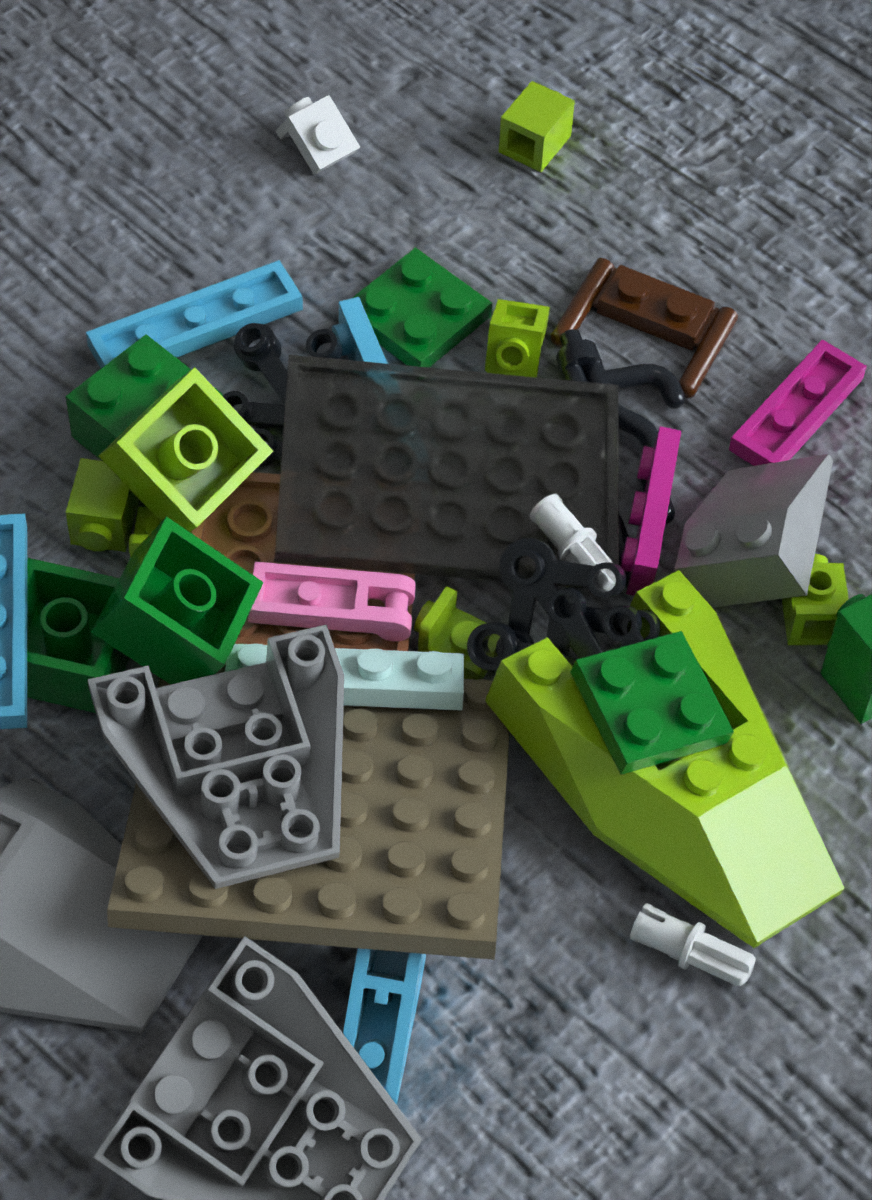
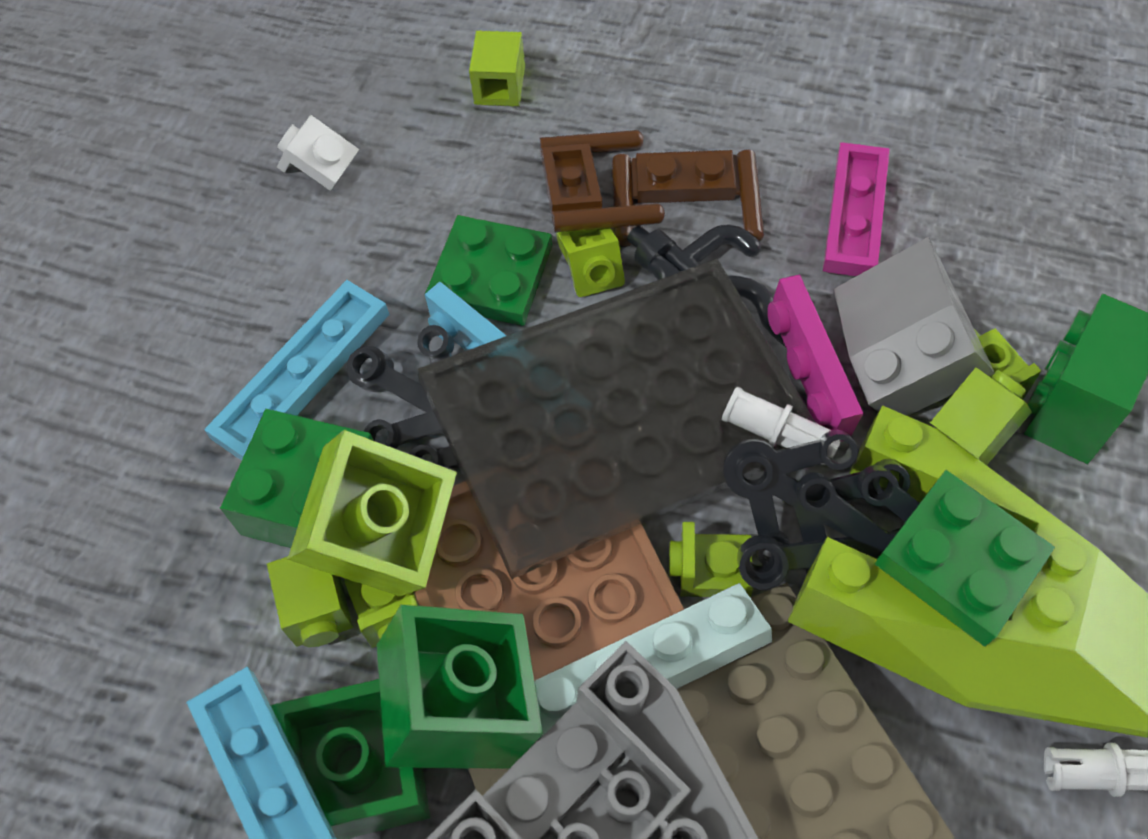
camera: 20 degrees left, 5 degrees up
bright pink plate [248,562,416,641] -> none
none -> reddish brown plate [539,130,665,233]
none -> lime brick [930,367,1032,465]

